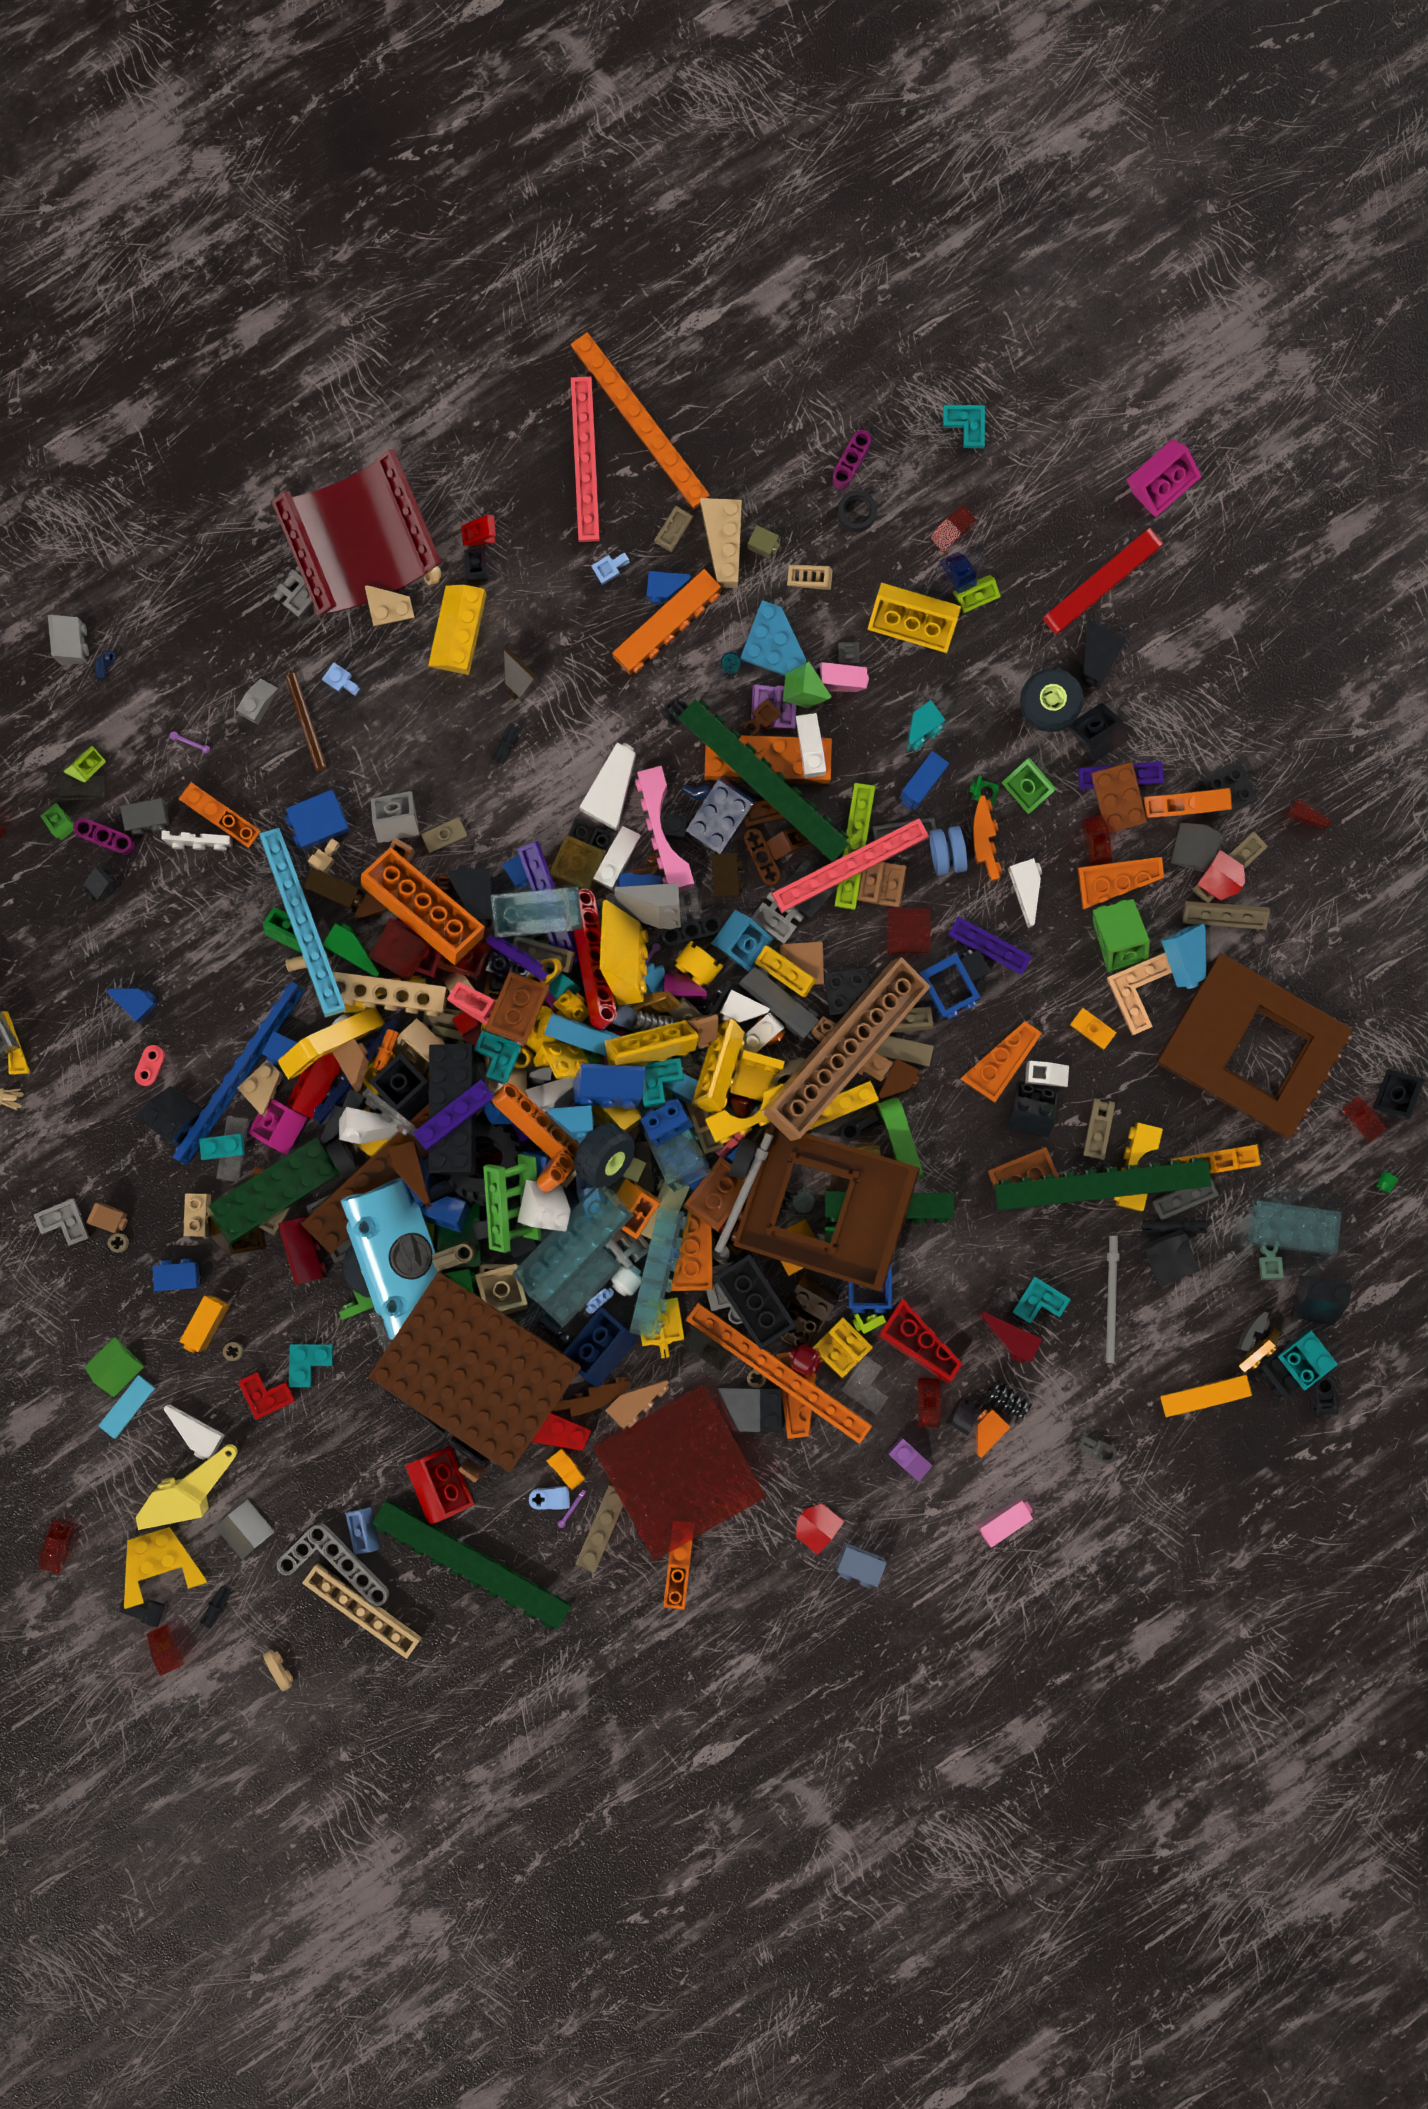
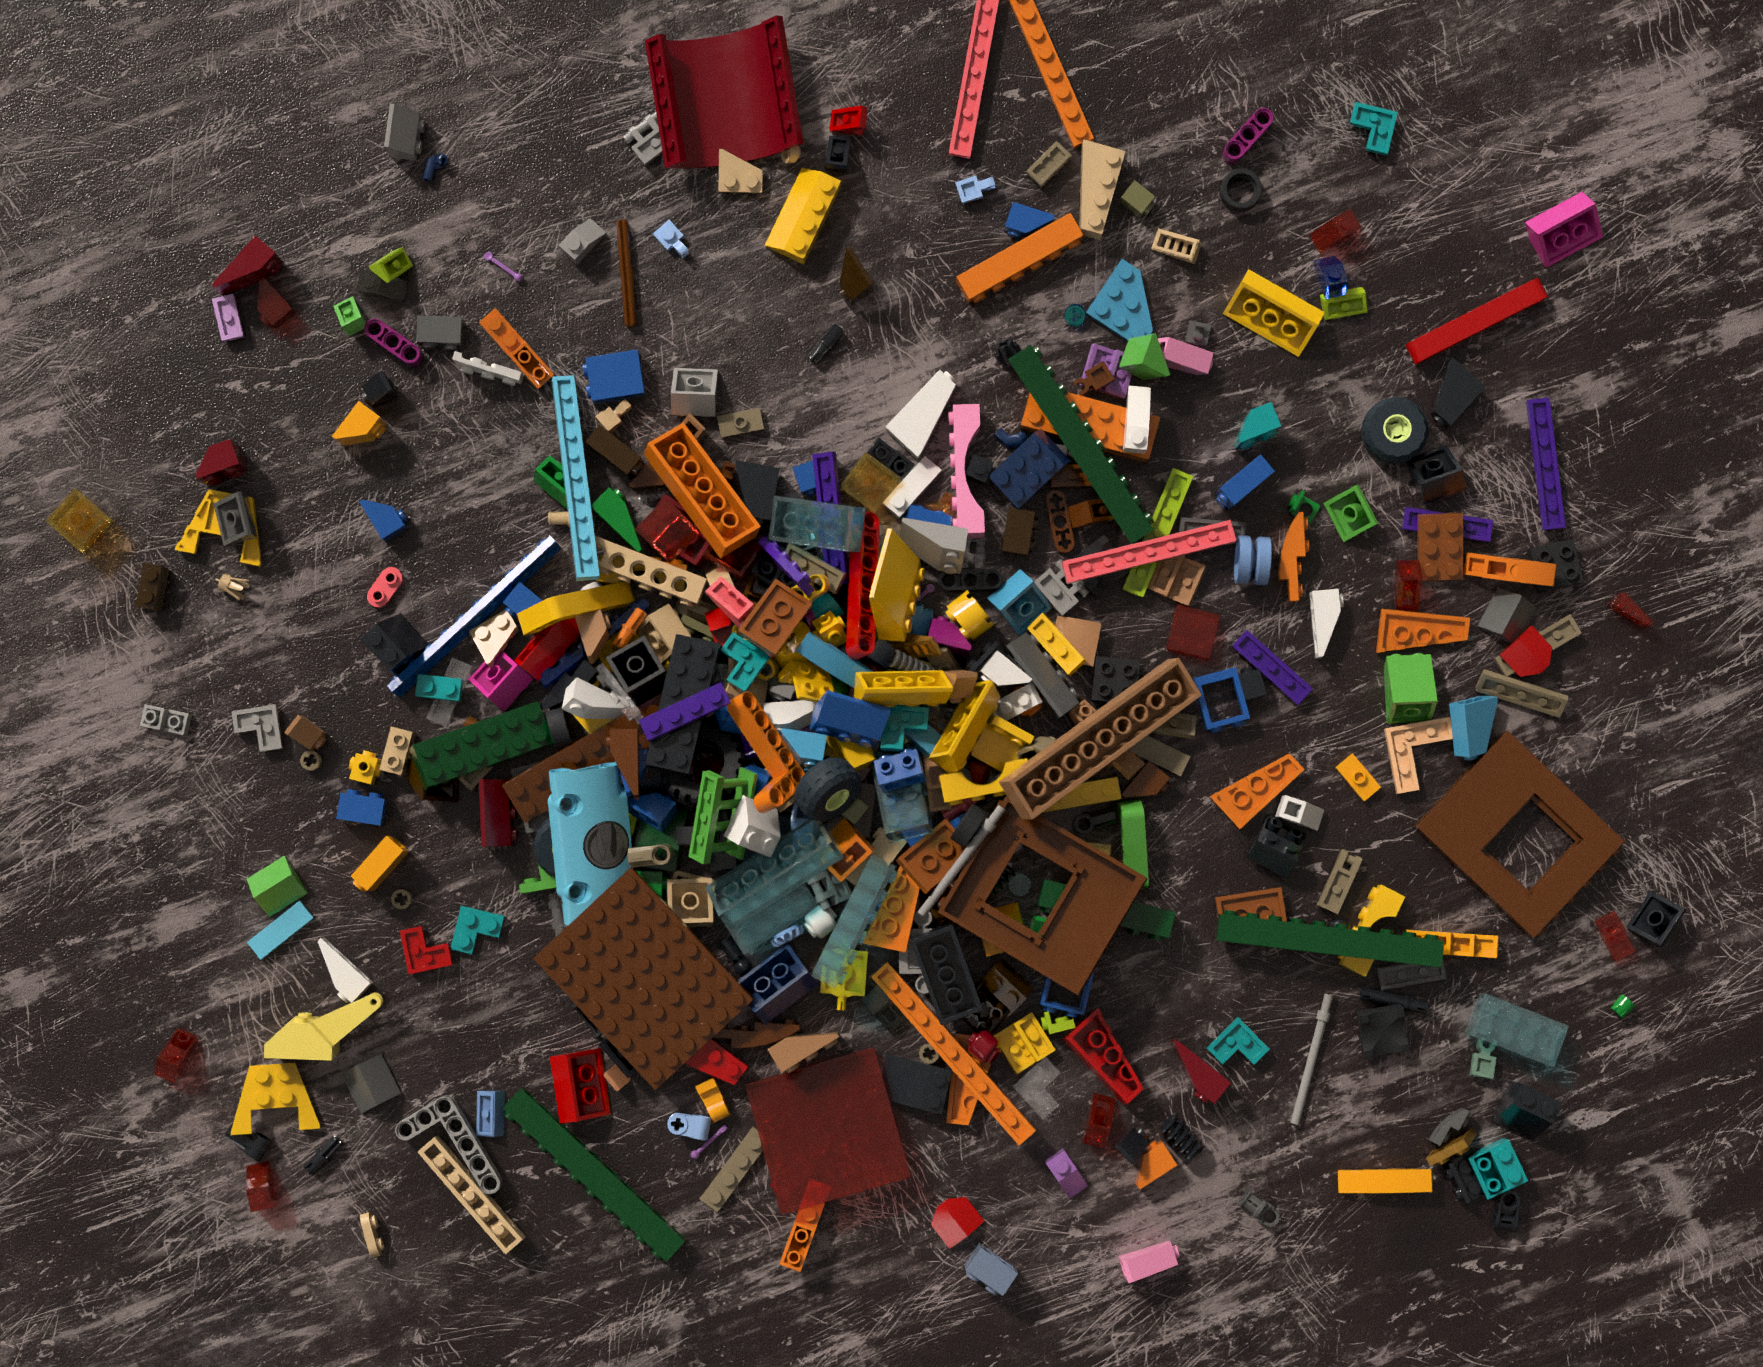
camera: 10 degrees right, 0 degrees up
none -> light orange slope [332,401,387,446]
none -> yellow brick [349,750,382,785]
none -> dark purple plate [1526,398,1566,531]

